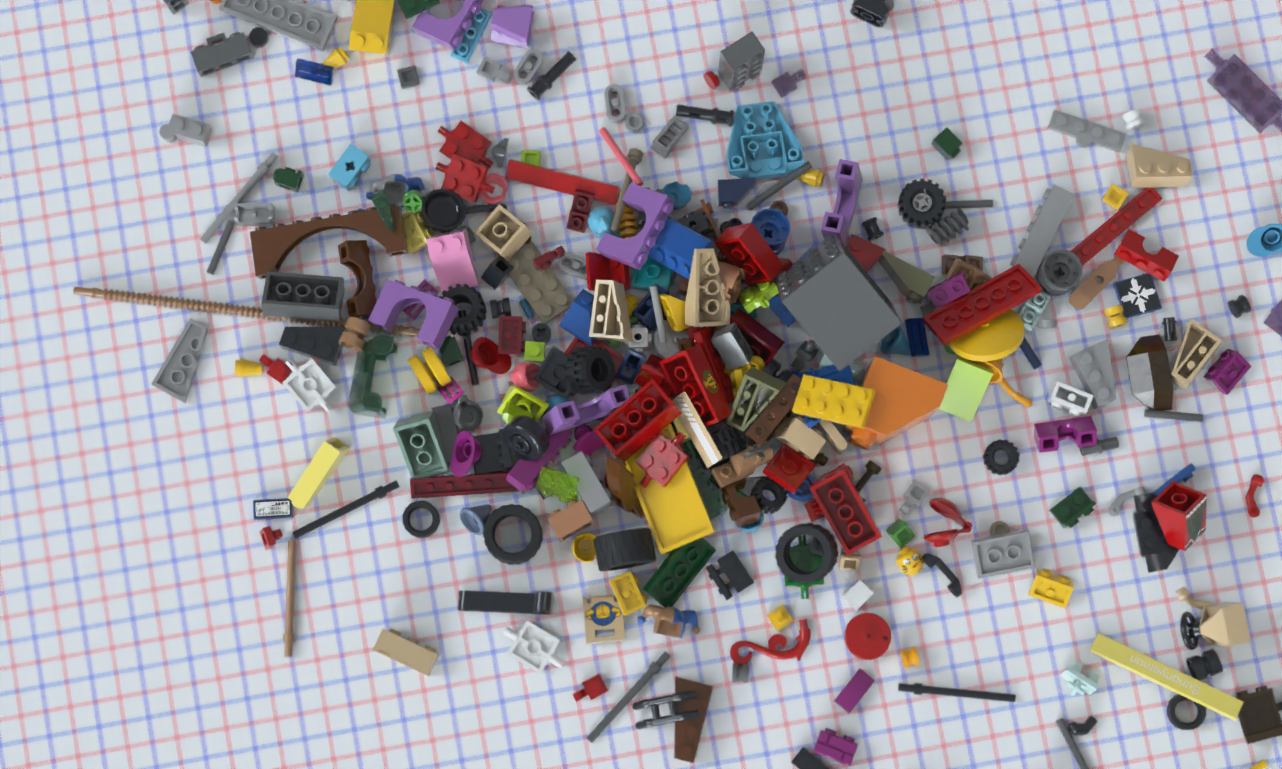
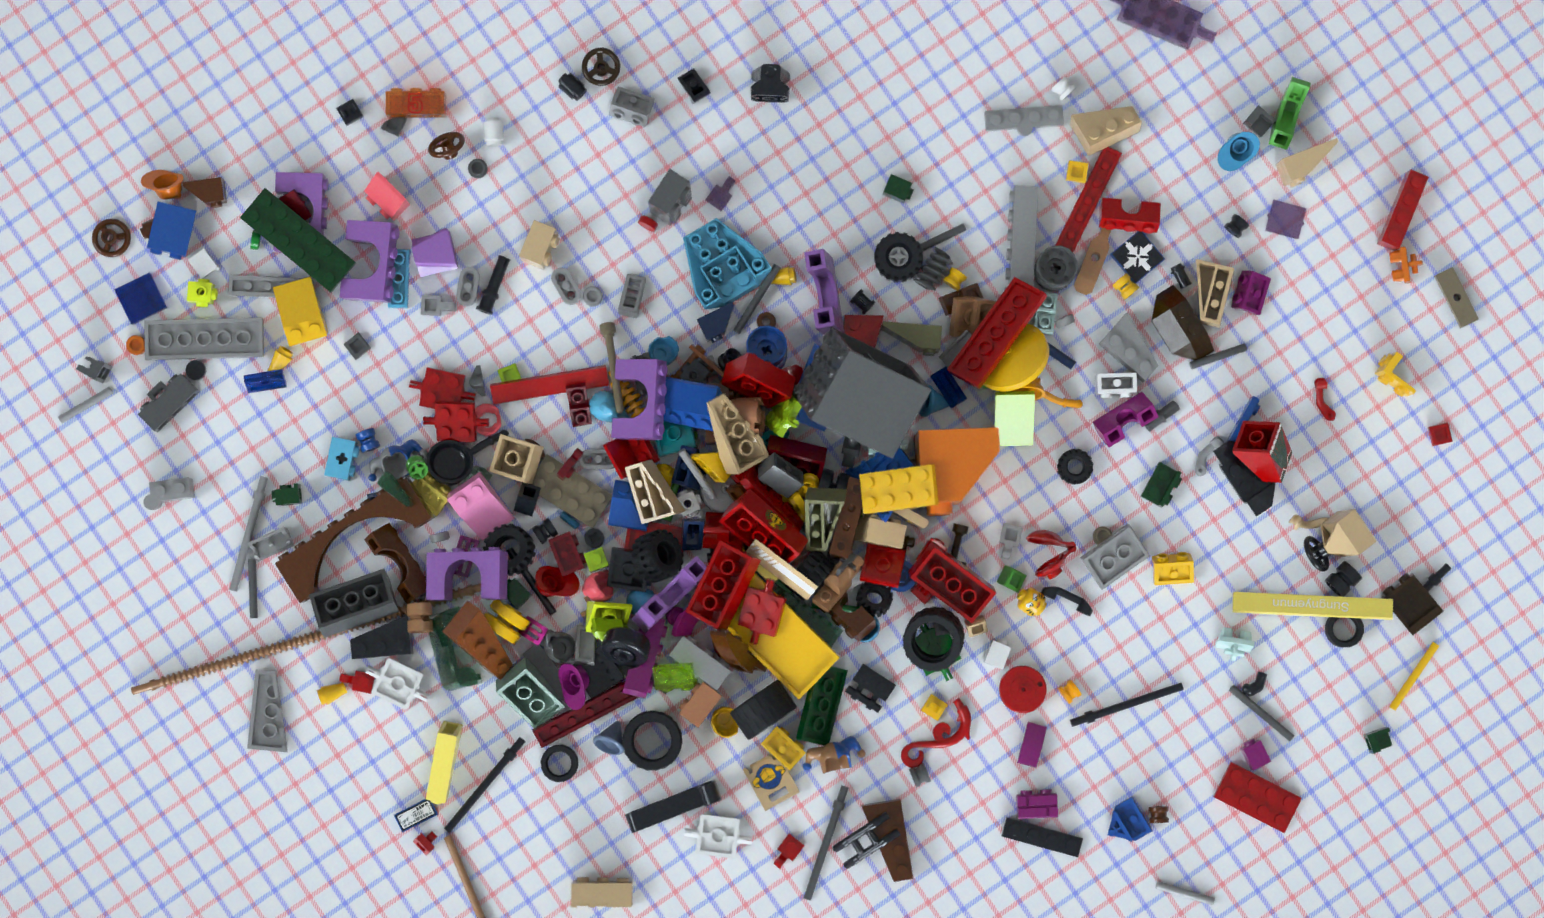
camera: 30 degrees left, 5 degrees up
coral bar [599,127,643,186] -> none
black pin [676,104,734,127] -> none
magenta bracket [928,270,970,308] -> none
none -> light grey bar [58,387,113,423]
none -> blue wheel [355,428,380,453]
none -> light grey tile [429,531,450,543]
none -> dark orange wedge [443,601,513,680]
none -> tan brick [519,220,560,270]
none -> light grey tile [574,625,596,665]
none -> yellow wheel [943,267,967,291]

